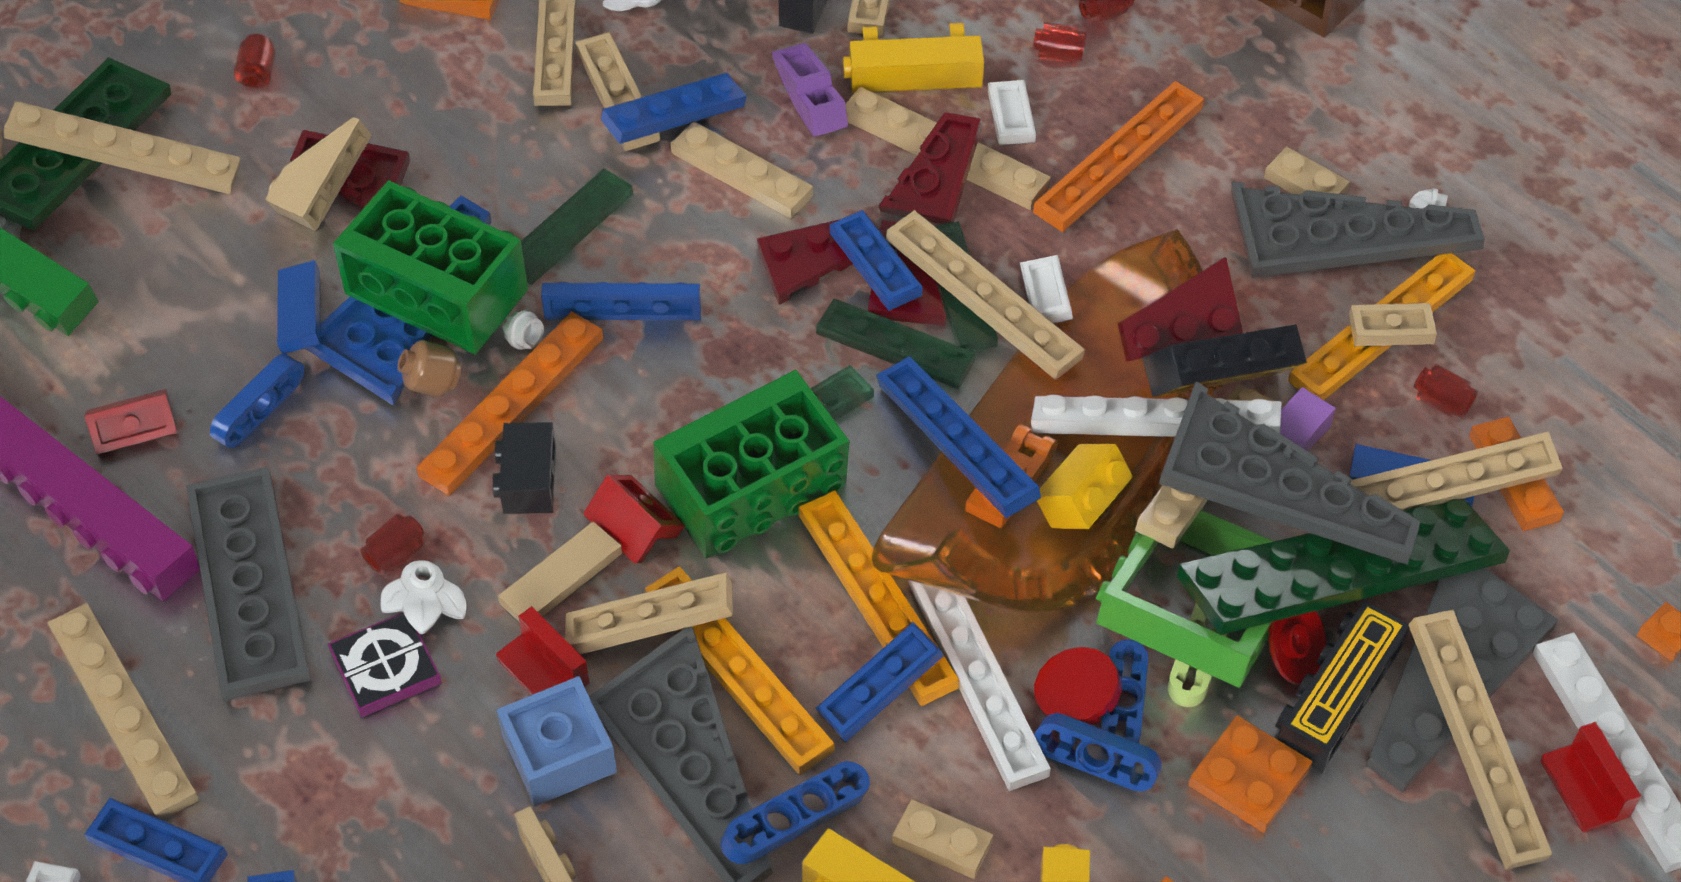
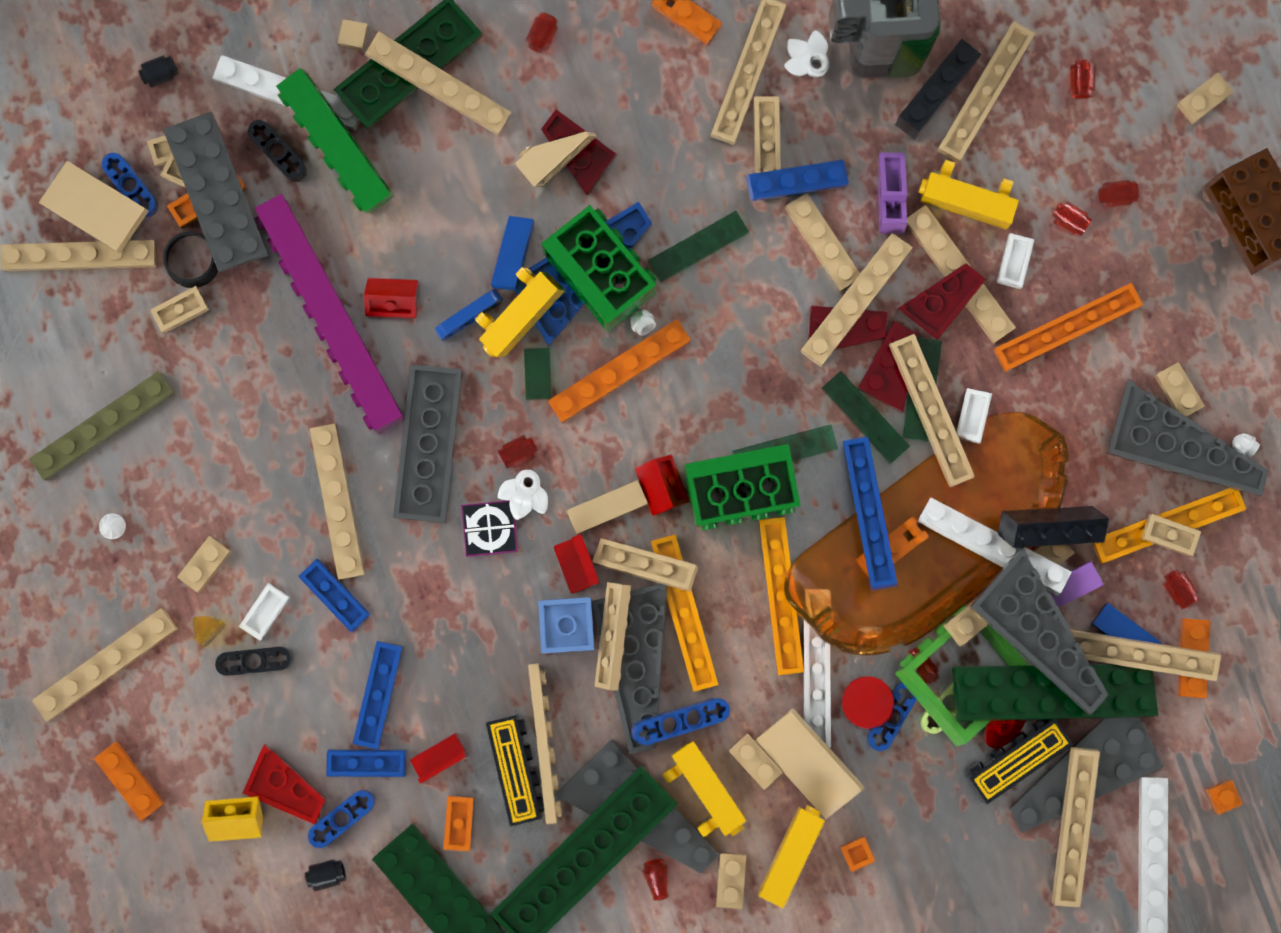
camera: 20 degrees right, 30 degrees up
medium nougat head [397,340,461,397] -> none
black brick [493,422,556,514] -> none
blue plate [541,282,701,320] -> none
blue tile [815,622,944,743] -> none
blue tile [829,210,923,311] -> none
blue beam [1034,713,1162,791] -> none
yellow brick [1037,444,1133,529] -> none
dark red wing [1117,257,1243,362] -> none
orange plate [1188,715,1313,833] -> none
red panel [1540,721,1641,832] -> none
none -> yellow brick [475,267,565,357]
none -> clear green tile [524,348,552,401]
none -> tan plate [594,582,631,691]
none -> tan tile [755,708,864,819]
none -> tan plate [801,233,913,367]

